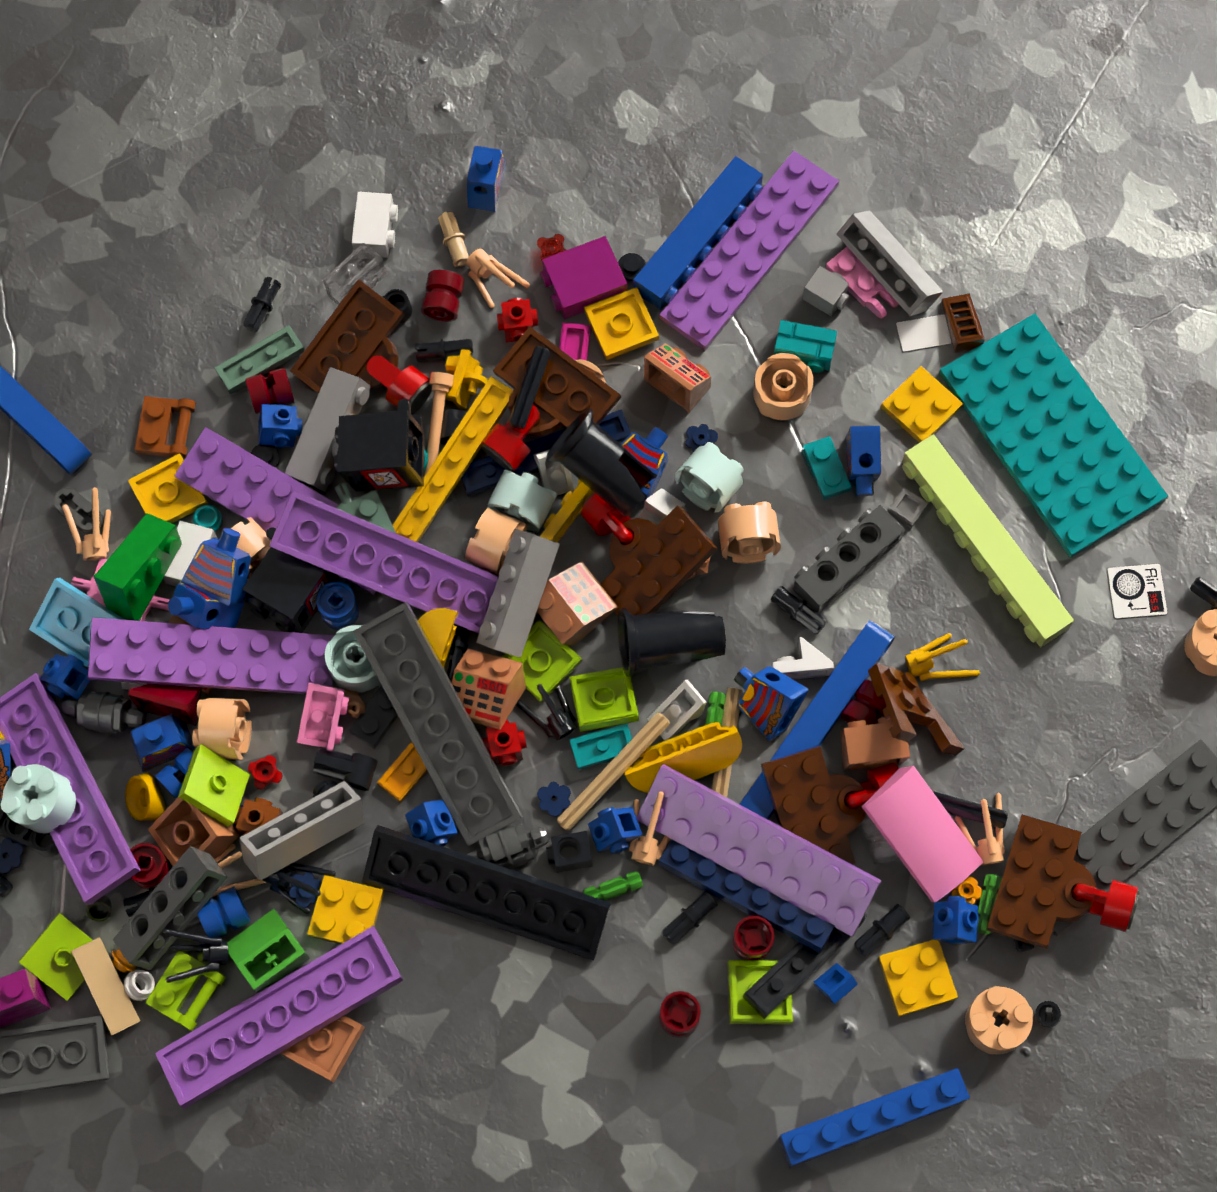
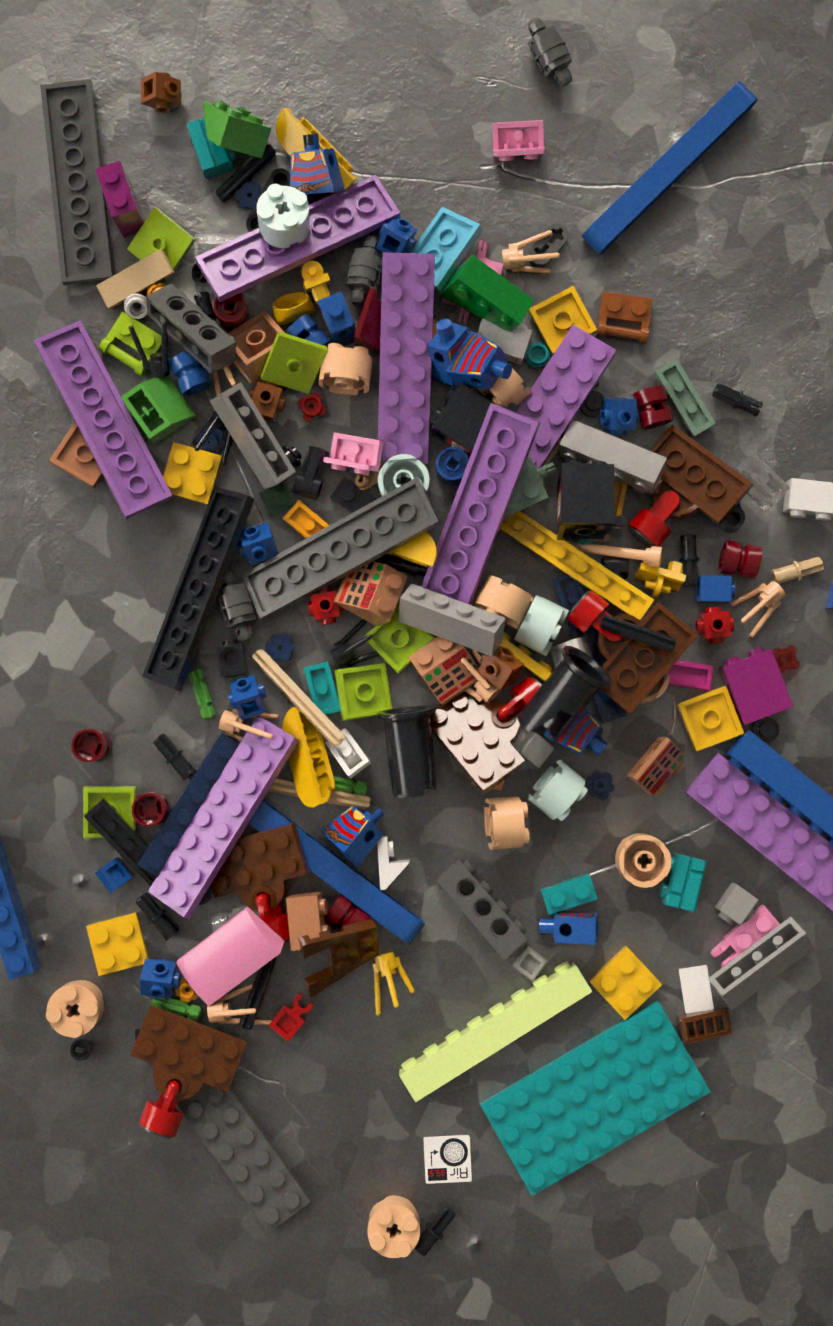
camera: 90 degrees right, 15 degrees up
black axle [771,586,826,634] -> none
none -> clear green plate [259,482,294,517]
none -> red plate [269,992,313,1042]
none -> yellow hips [301,261,330,305]
none -> light nougat plant [461,650,501,703]
none -> dark orange brick [477,646,525,690]
none -> blue brick [696,575,736,604]

